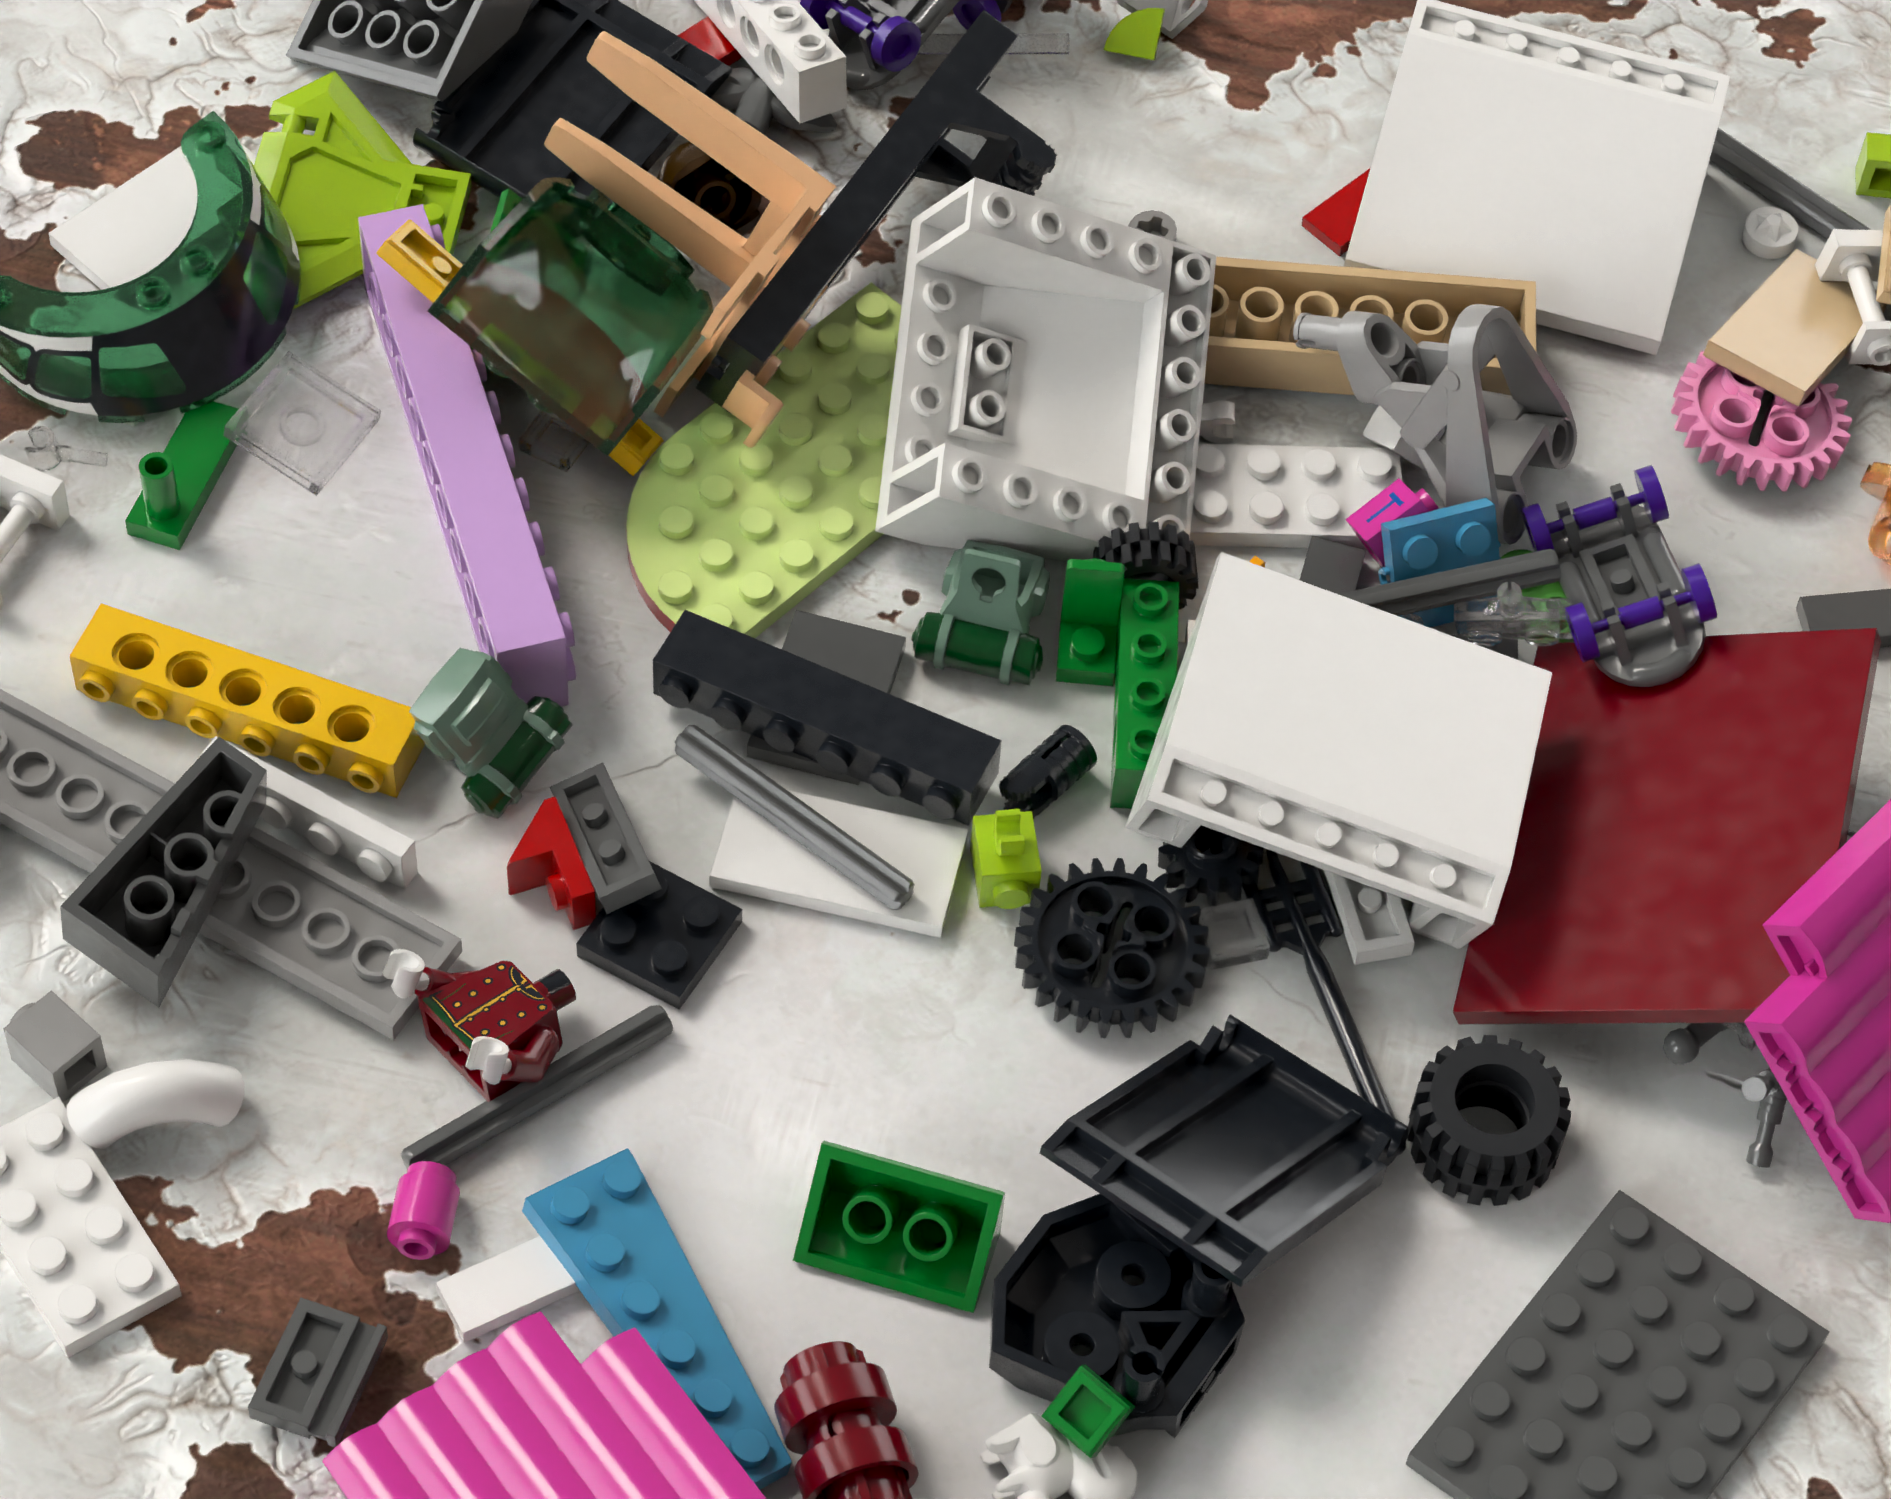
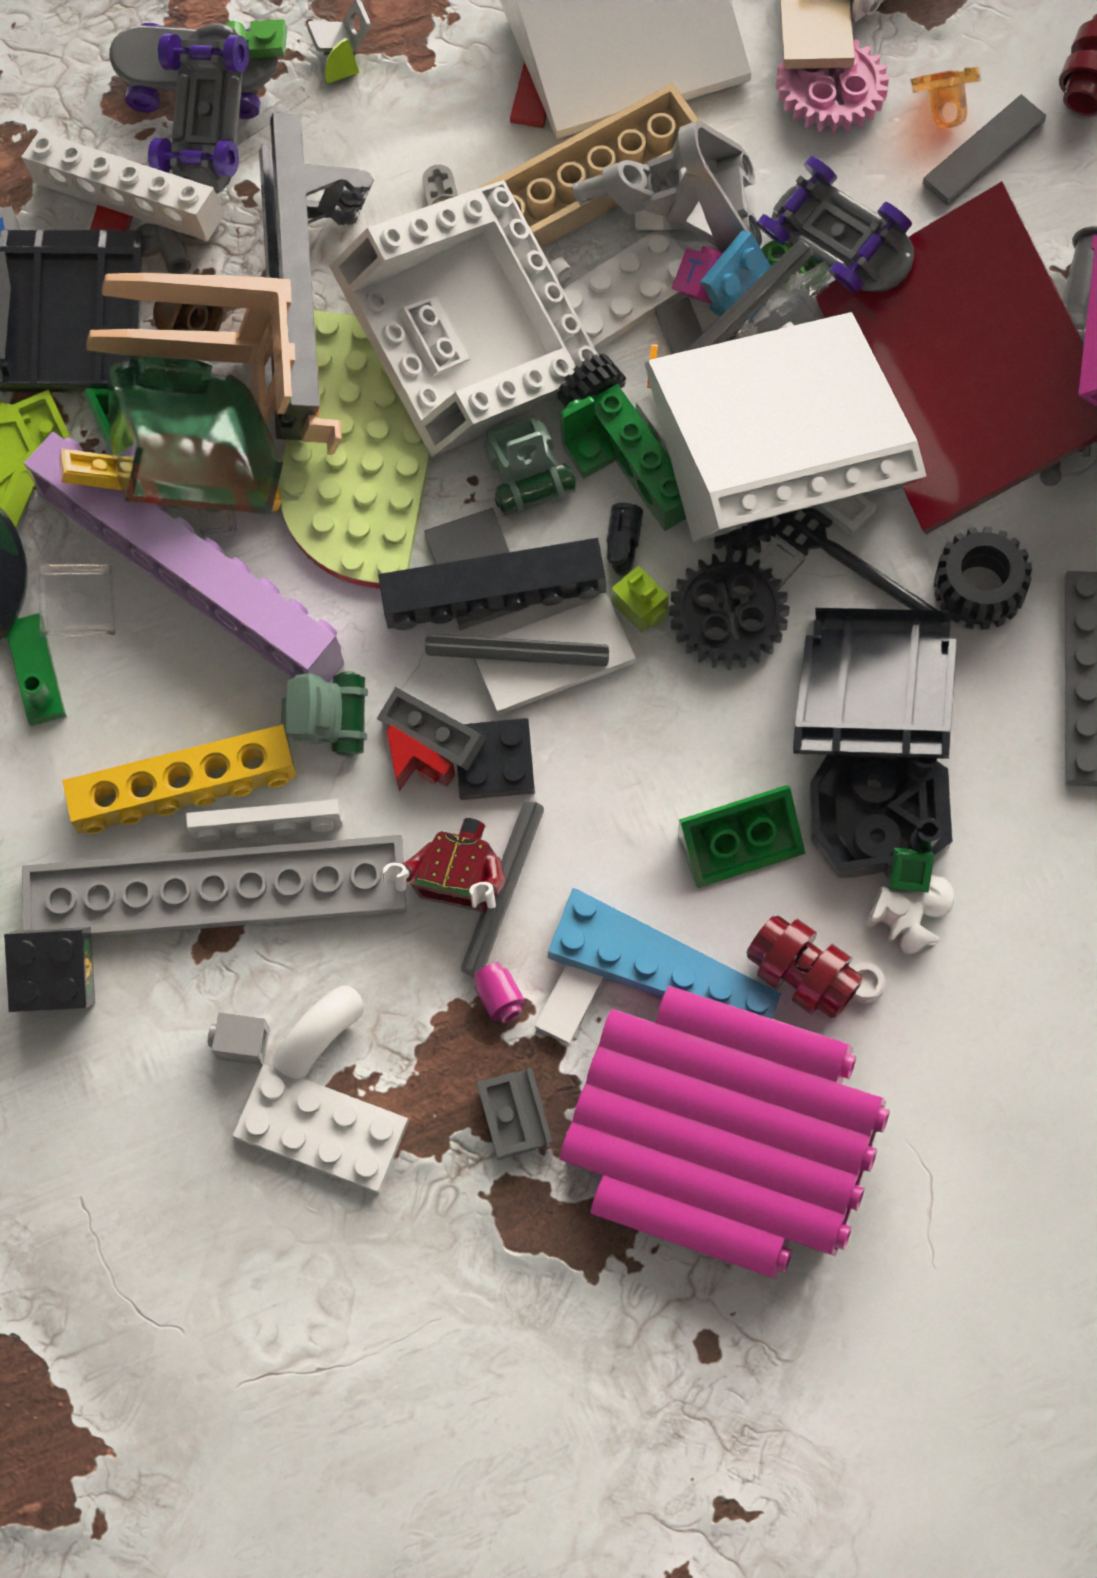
camera: 25 degrees left, 15 degrees up
dark grey wedge [60,737,267,1007] -> none

